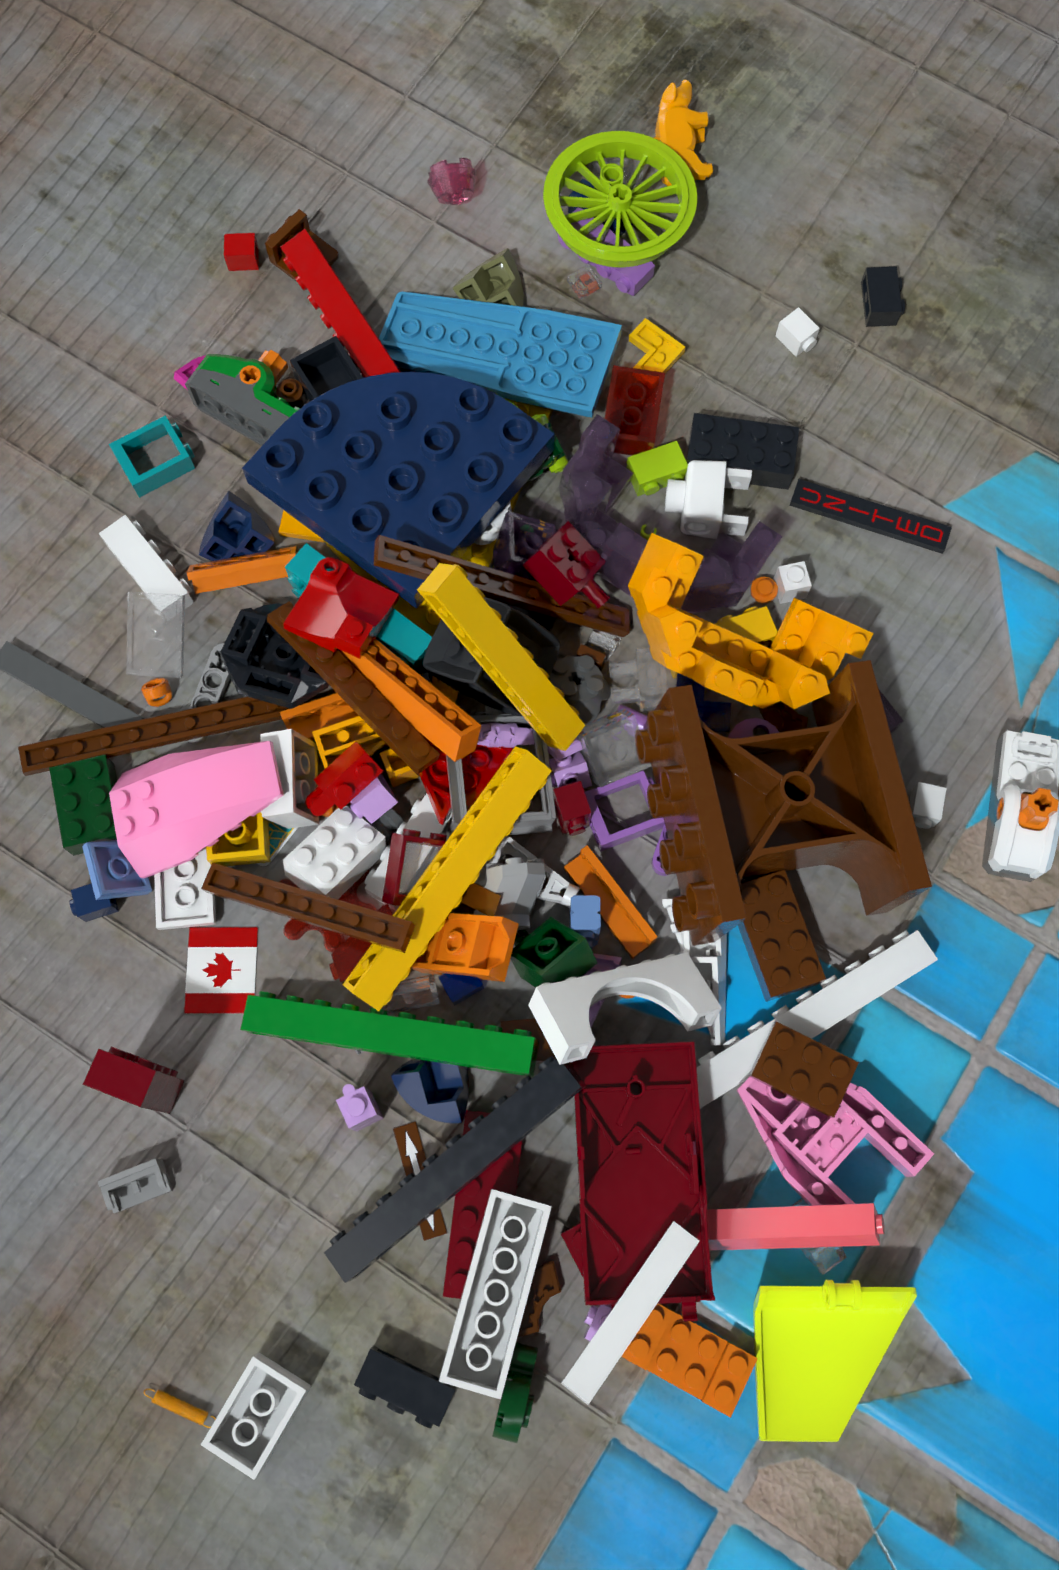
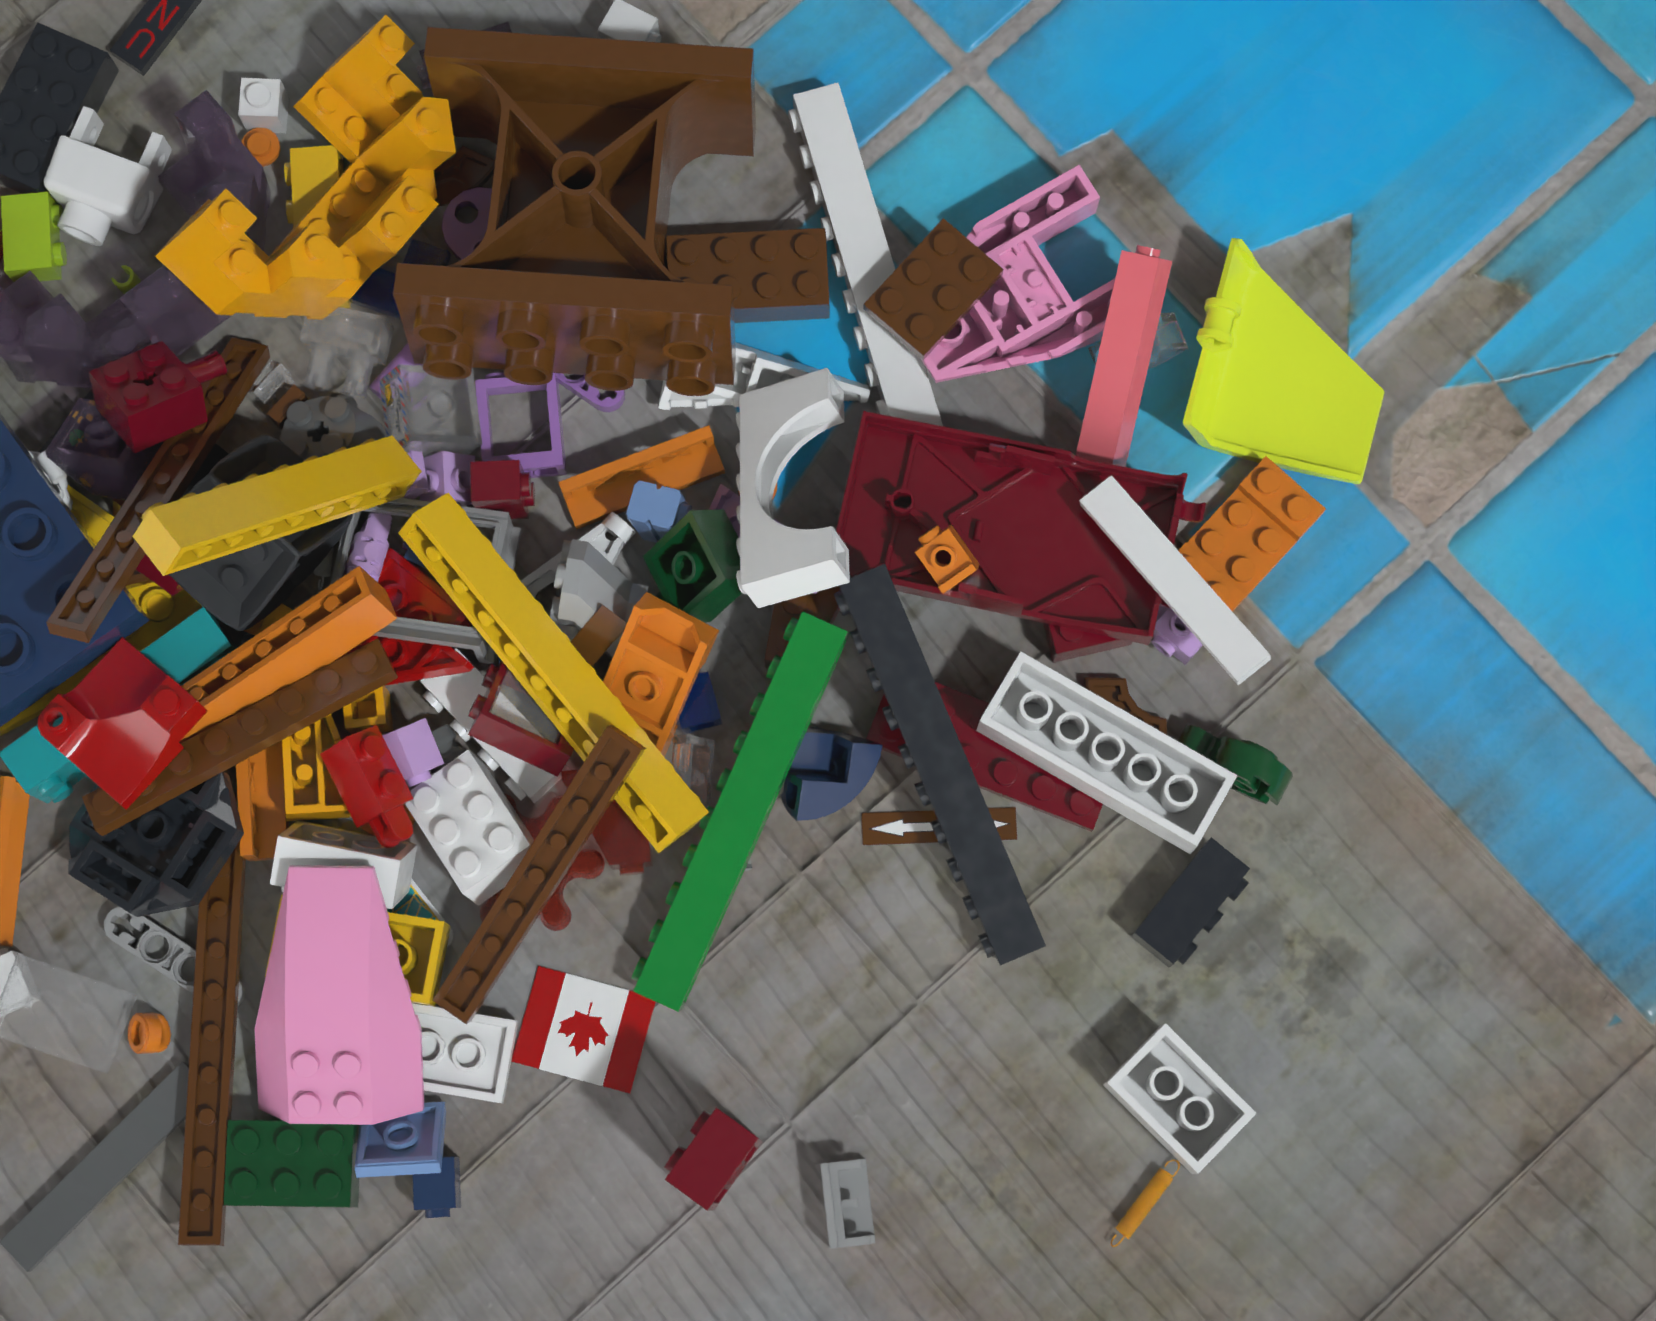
camera: 75 degrees left, 5 degrees up
lavender brick [336,1084,383,1131] -> none
none -> orange brick [915,525,980,594]

